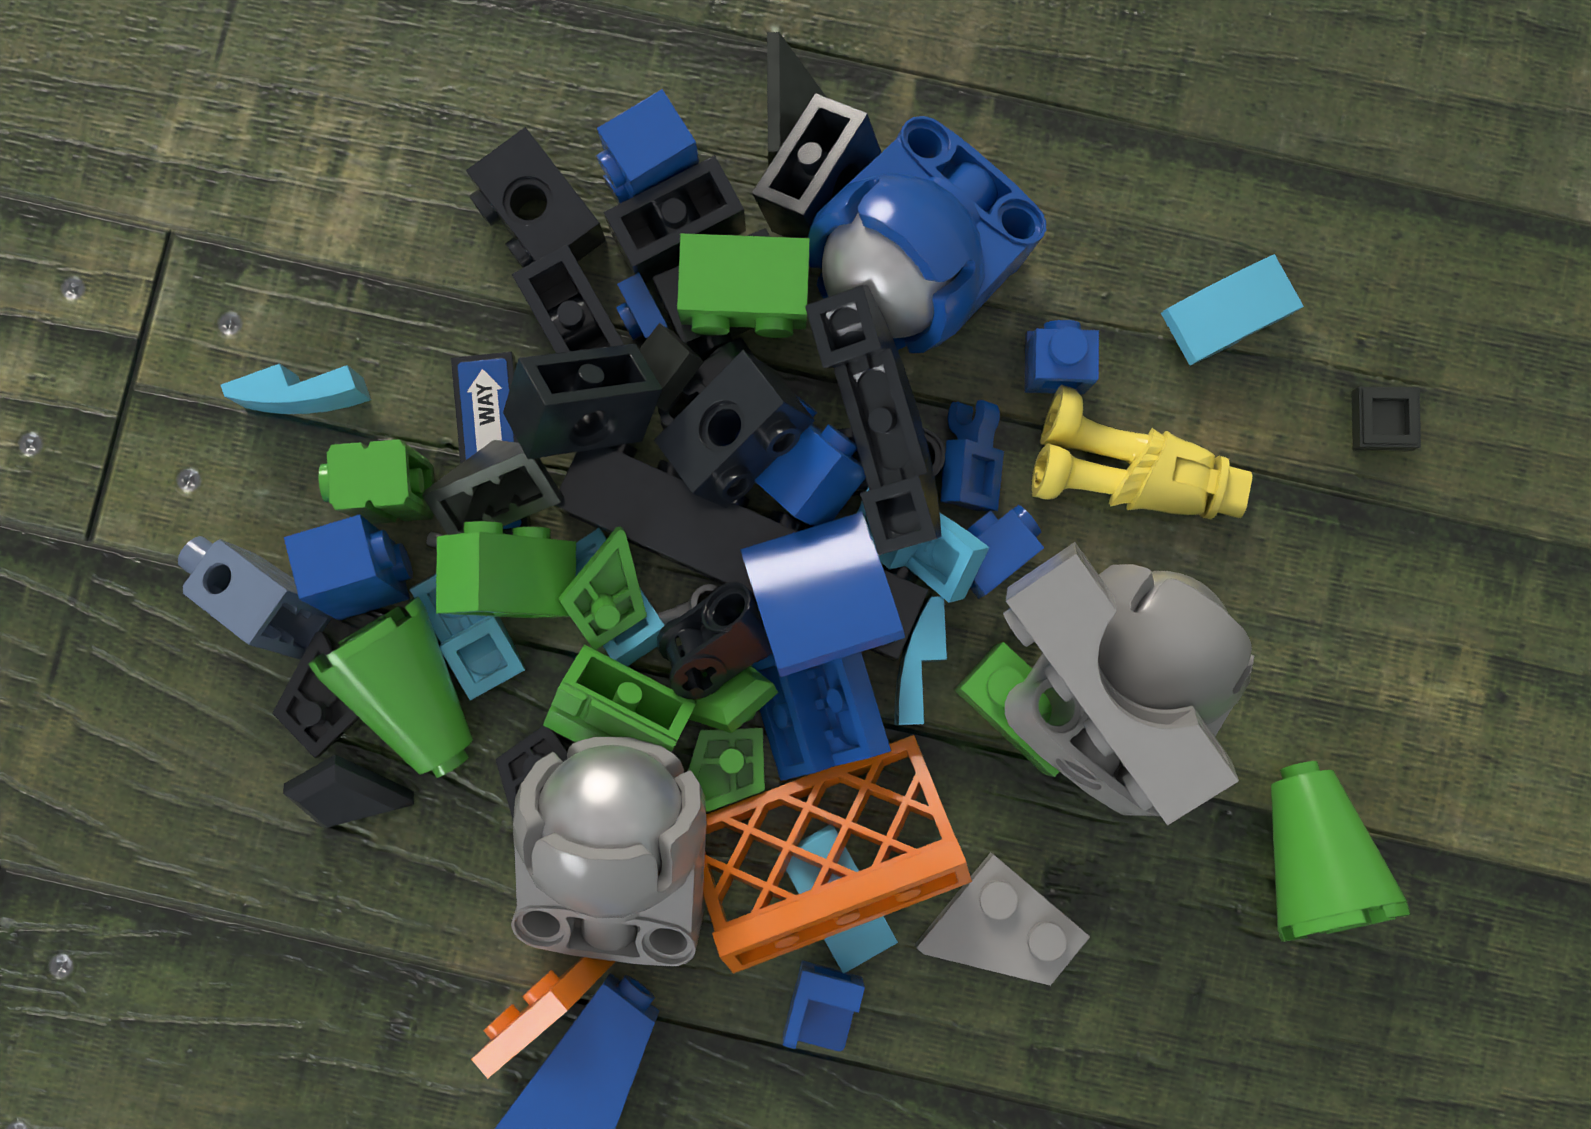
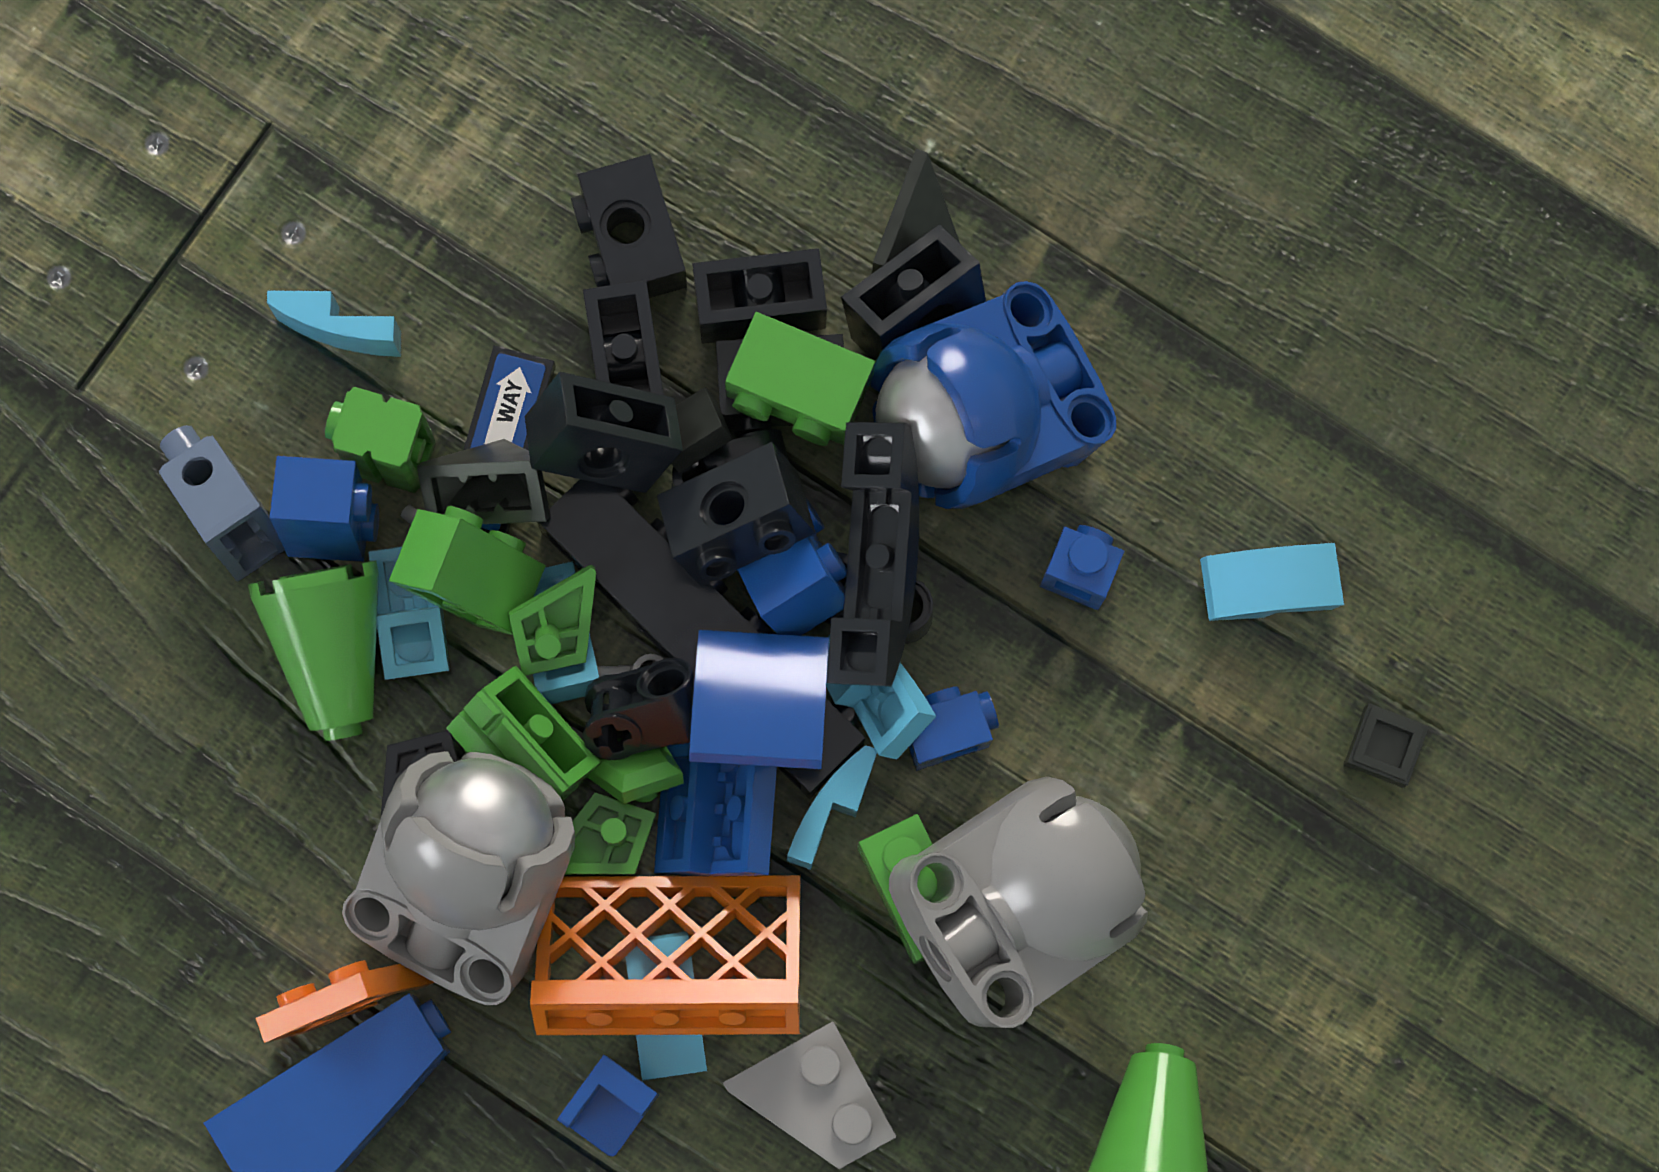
camera: 20 degrees right, 5 degrees down
black piece [272,631,359,758] -> none
black piece [283,755,414,829] -> none
blue brick [596,89,699,204] -> none
blue plate [616,273,669,340] -> none
blue plate [940,400,1004,511] -> none
light grey arch [1003,542,1239,825] -> none
light yellow piece [1032,385,1252,520] -> none

